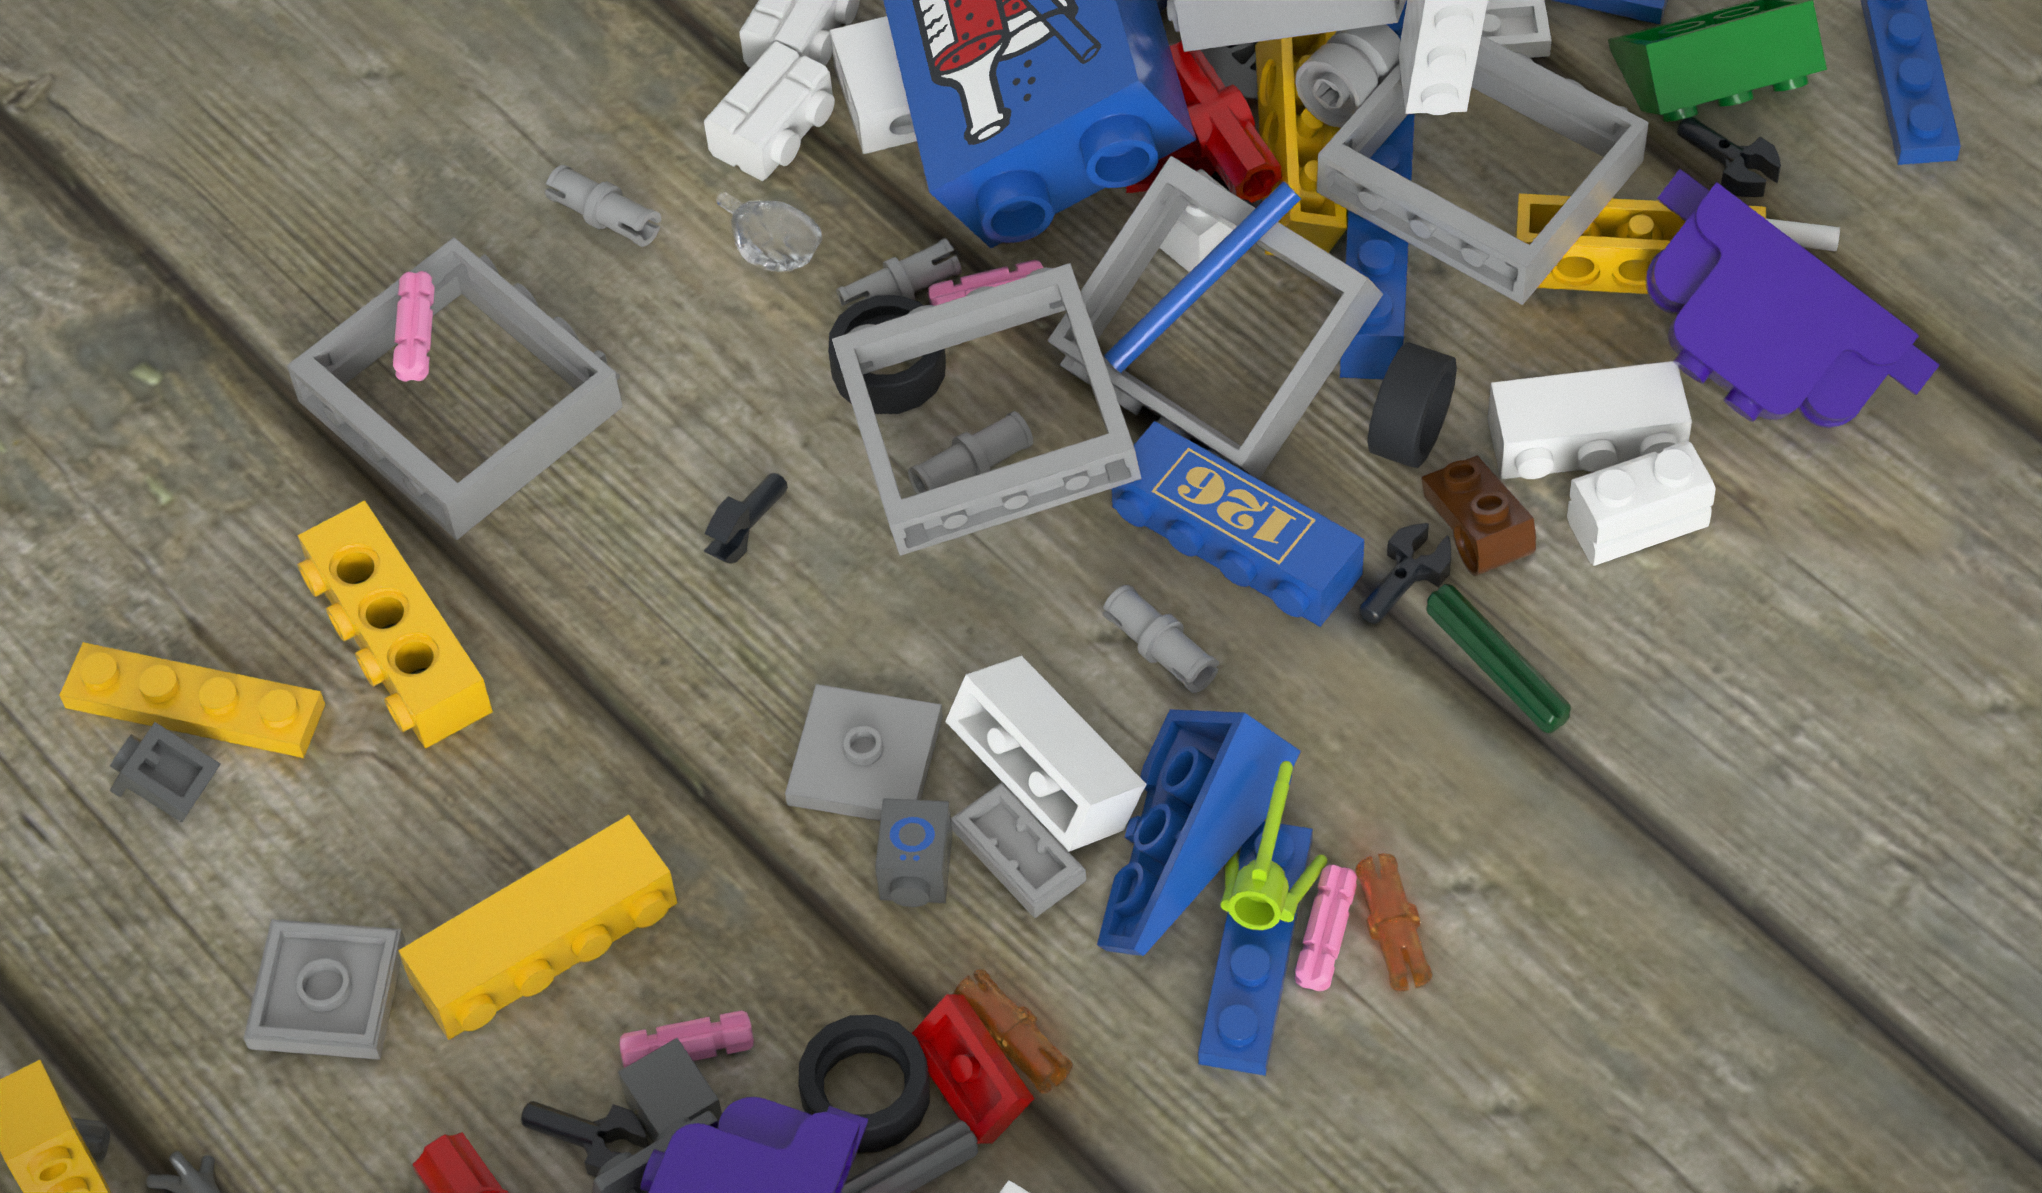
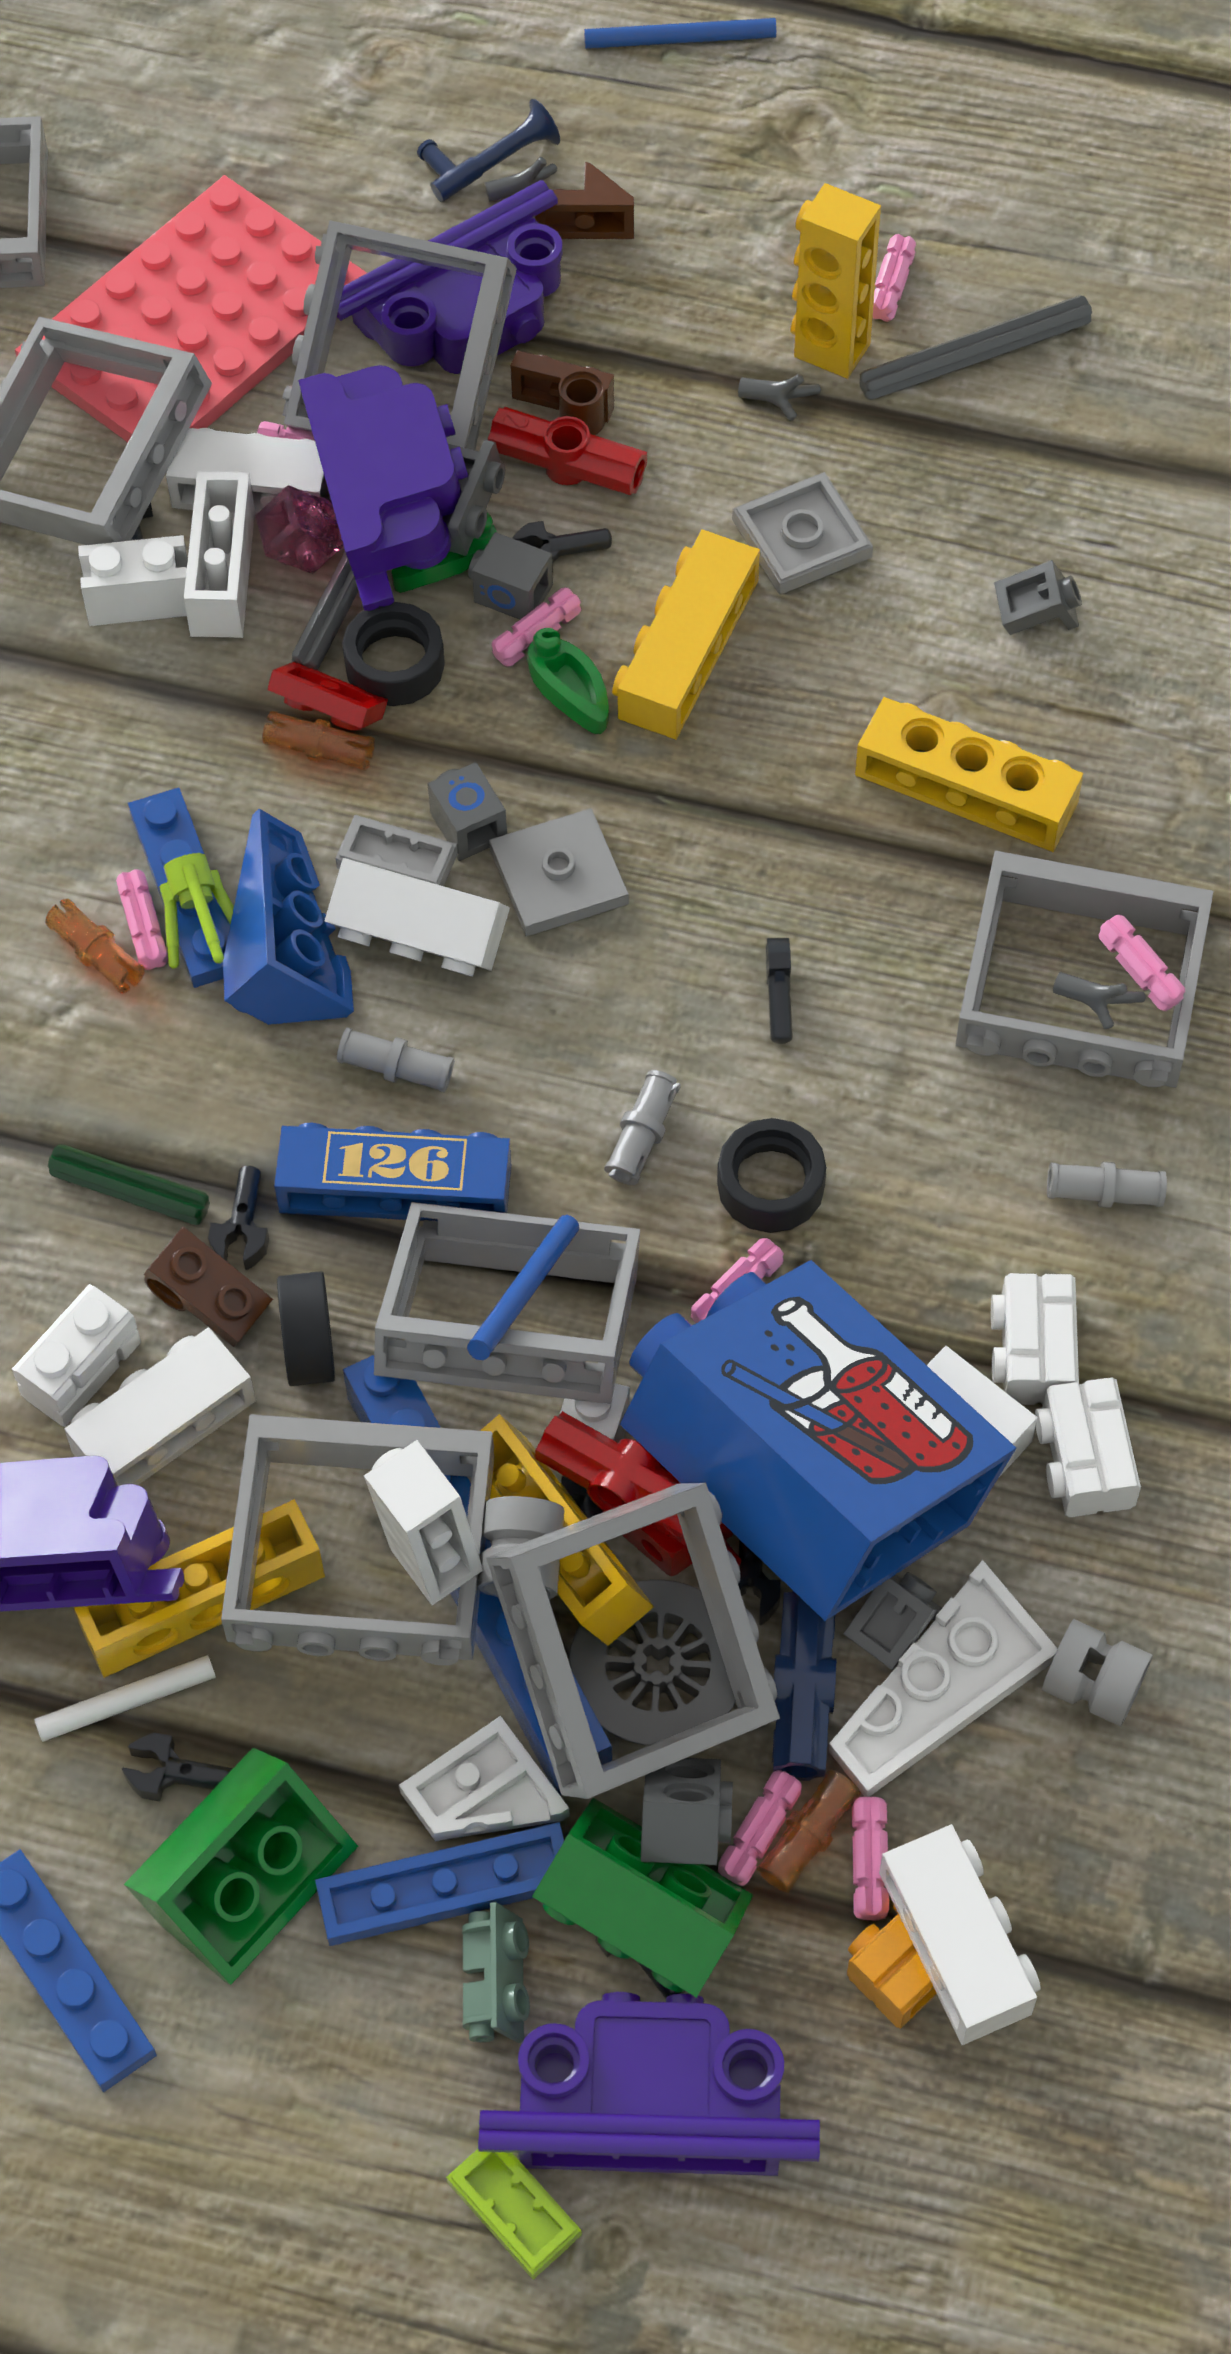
camera: 145 degrees right, 5 degrees up
yellow plate [59,642,326,758] -> none
clear piece [717,192,822,272] -> none
light grey window [832,263,1141,556] -> none
light grey pin [836,238,962,308] -> none
none -> green arm [527,628,609,734]
none -> dark grey bar [1053,972,1146,1029]

